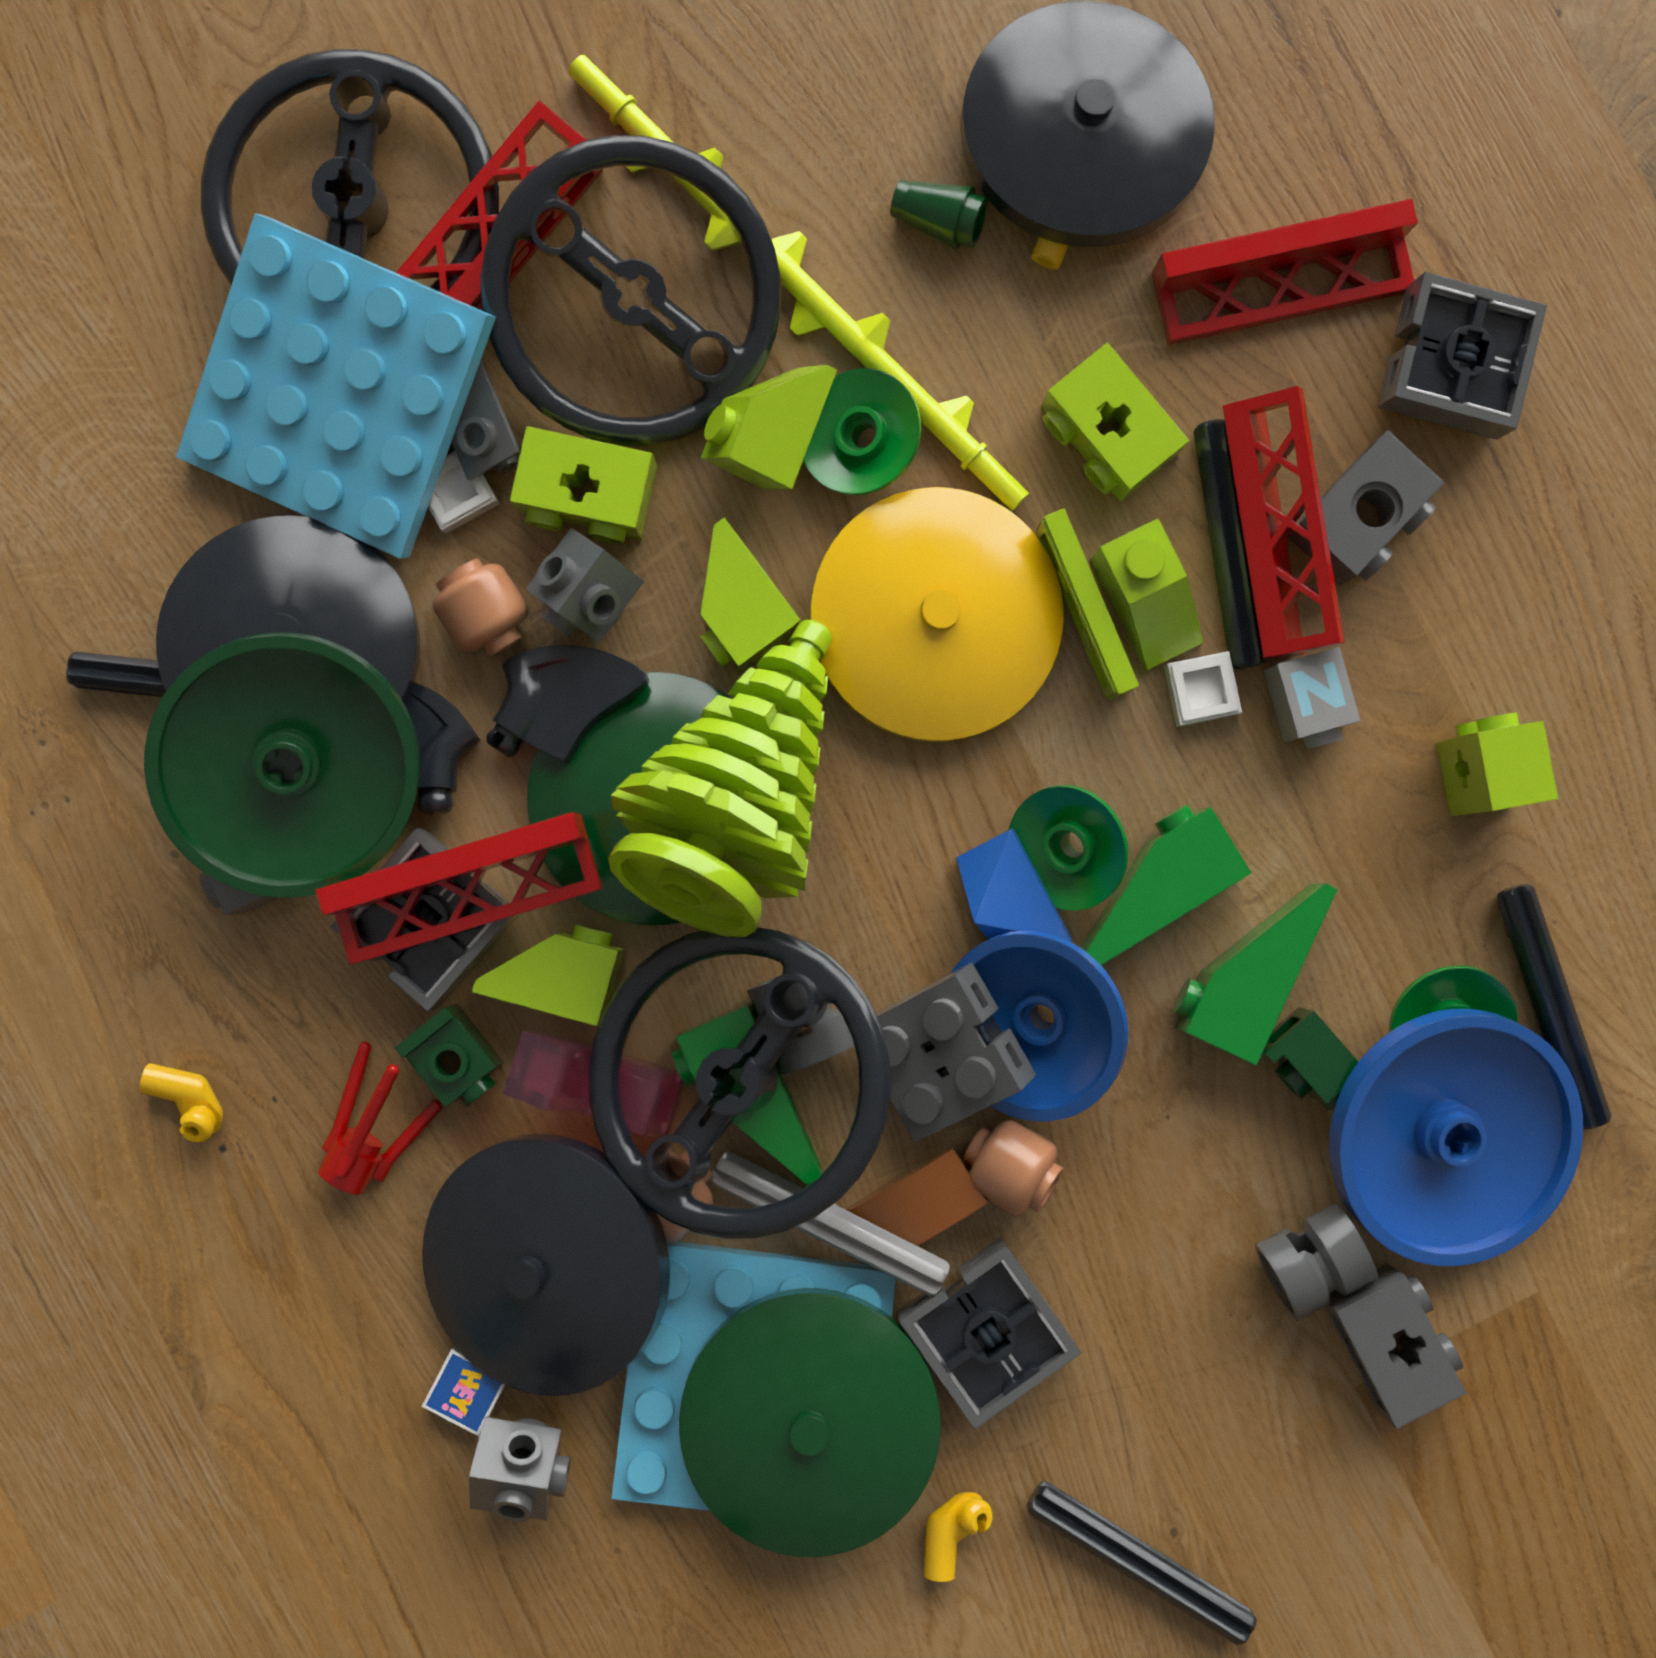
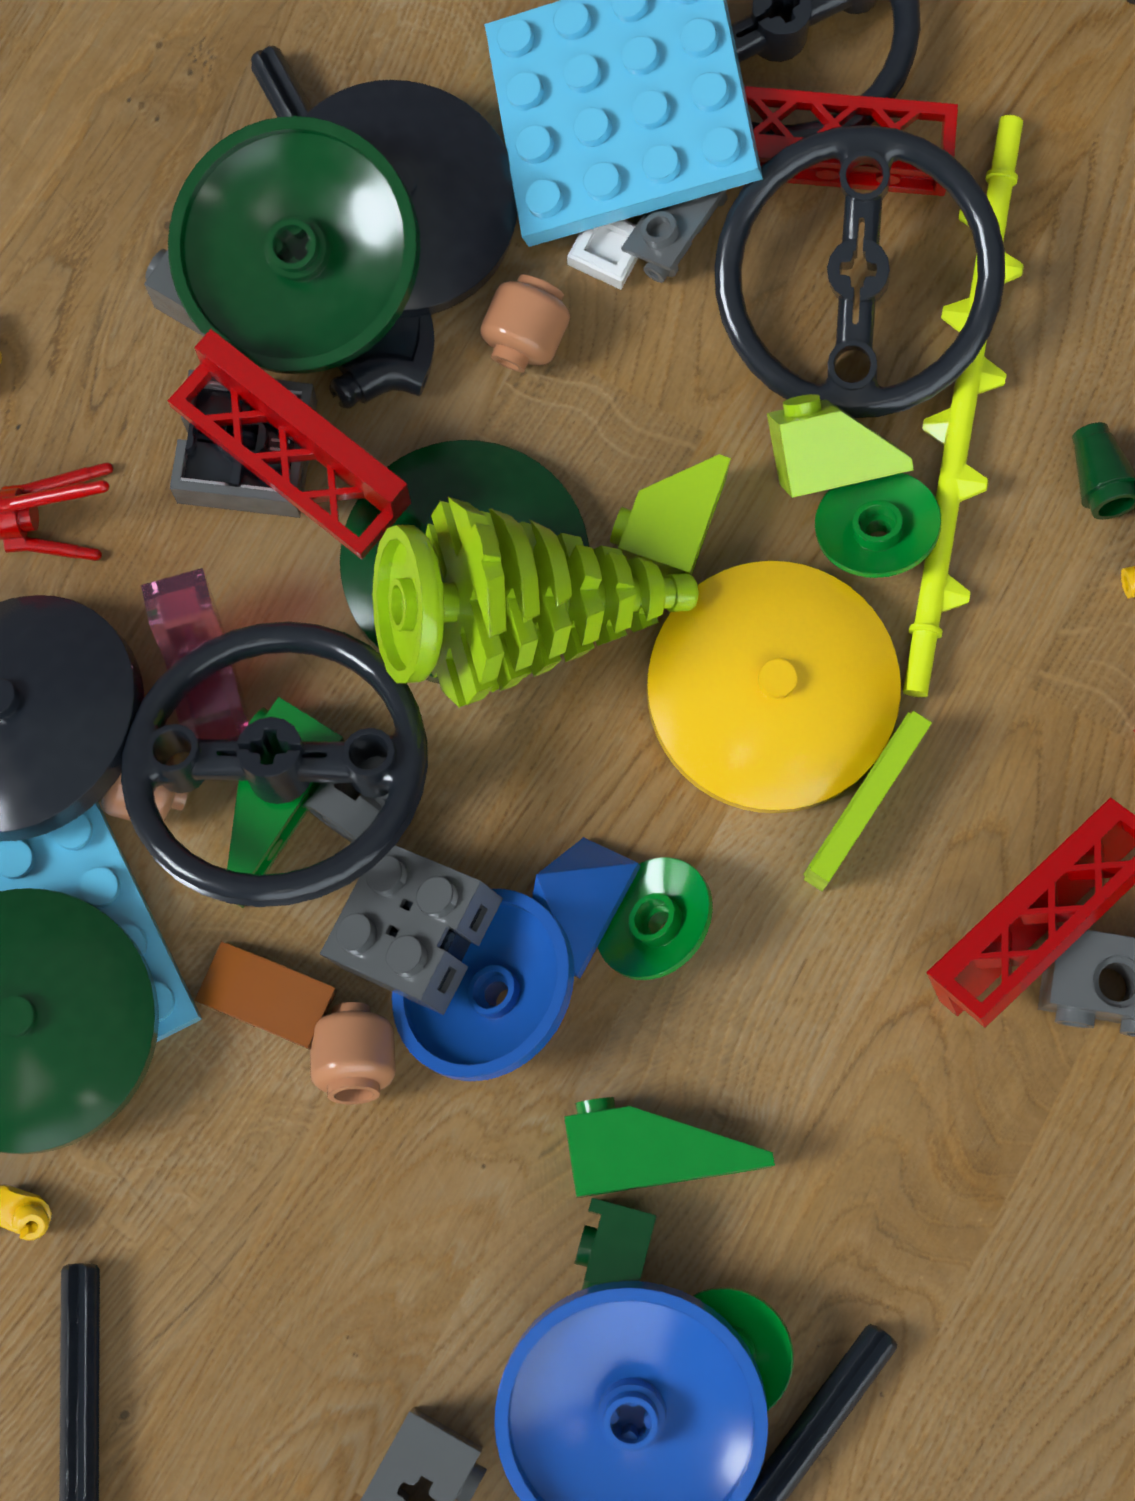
camera: 55 degrees right, 10 degrees down
dark green brick [395,1003,504,1107] -> none
lime slope [472,924,625,1026] -> none
black arm [486,645,649,764] -> none
lime brick [510,426,658,545] -> none
dark grey brick [526,528,644,643] -> none
light grey axle [711,1152,950,1296] -> none
piece [897,1237,1081,1429] -> none
lime brick [1041,342,1190,502] -> none
green slope [1080,804,1251,965] -> none
lime slope [1090,518,1204,671] -> none
white tile [1164,651,1242,727] -> none
black axle [1194,419,1266,669] -> none
dark grey wheel [1255,1203,1378,1321] -> none
light grey brick [1263,647,1361,750] -> none
lime brick [1436,712,1558,816] -> none

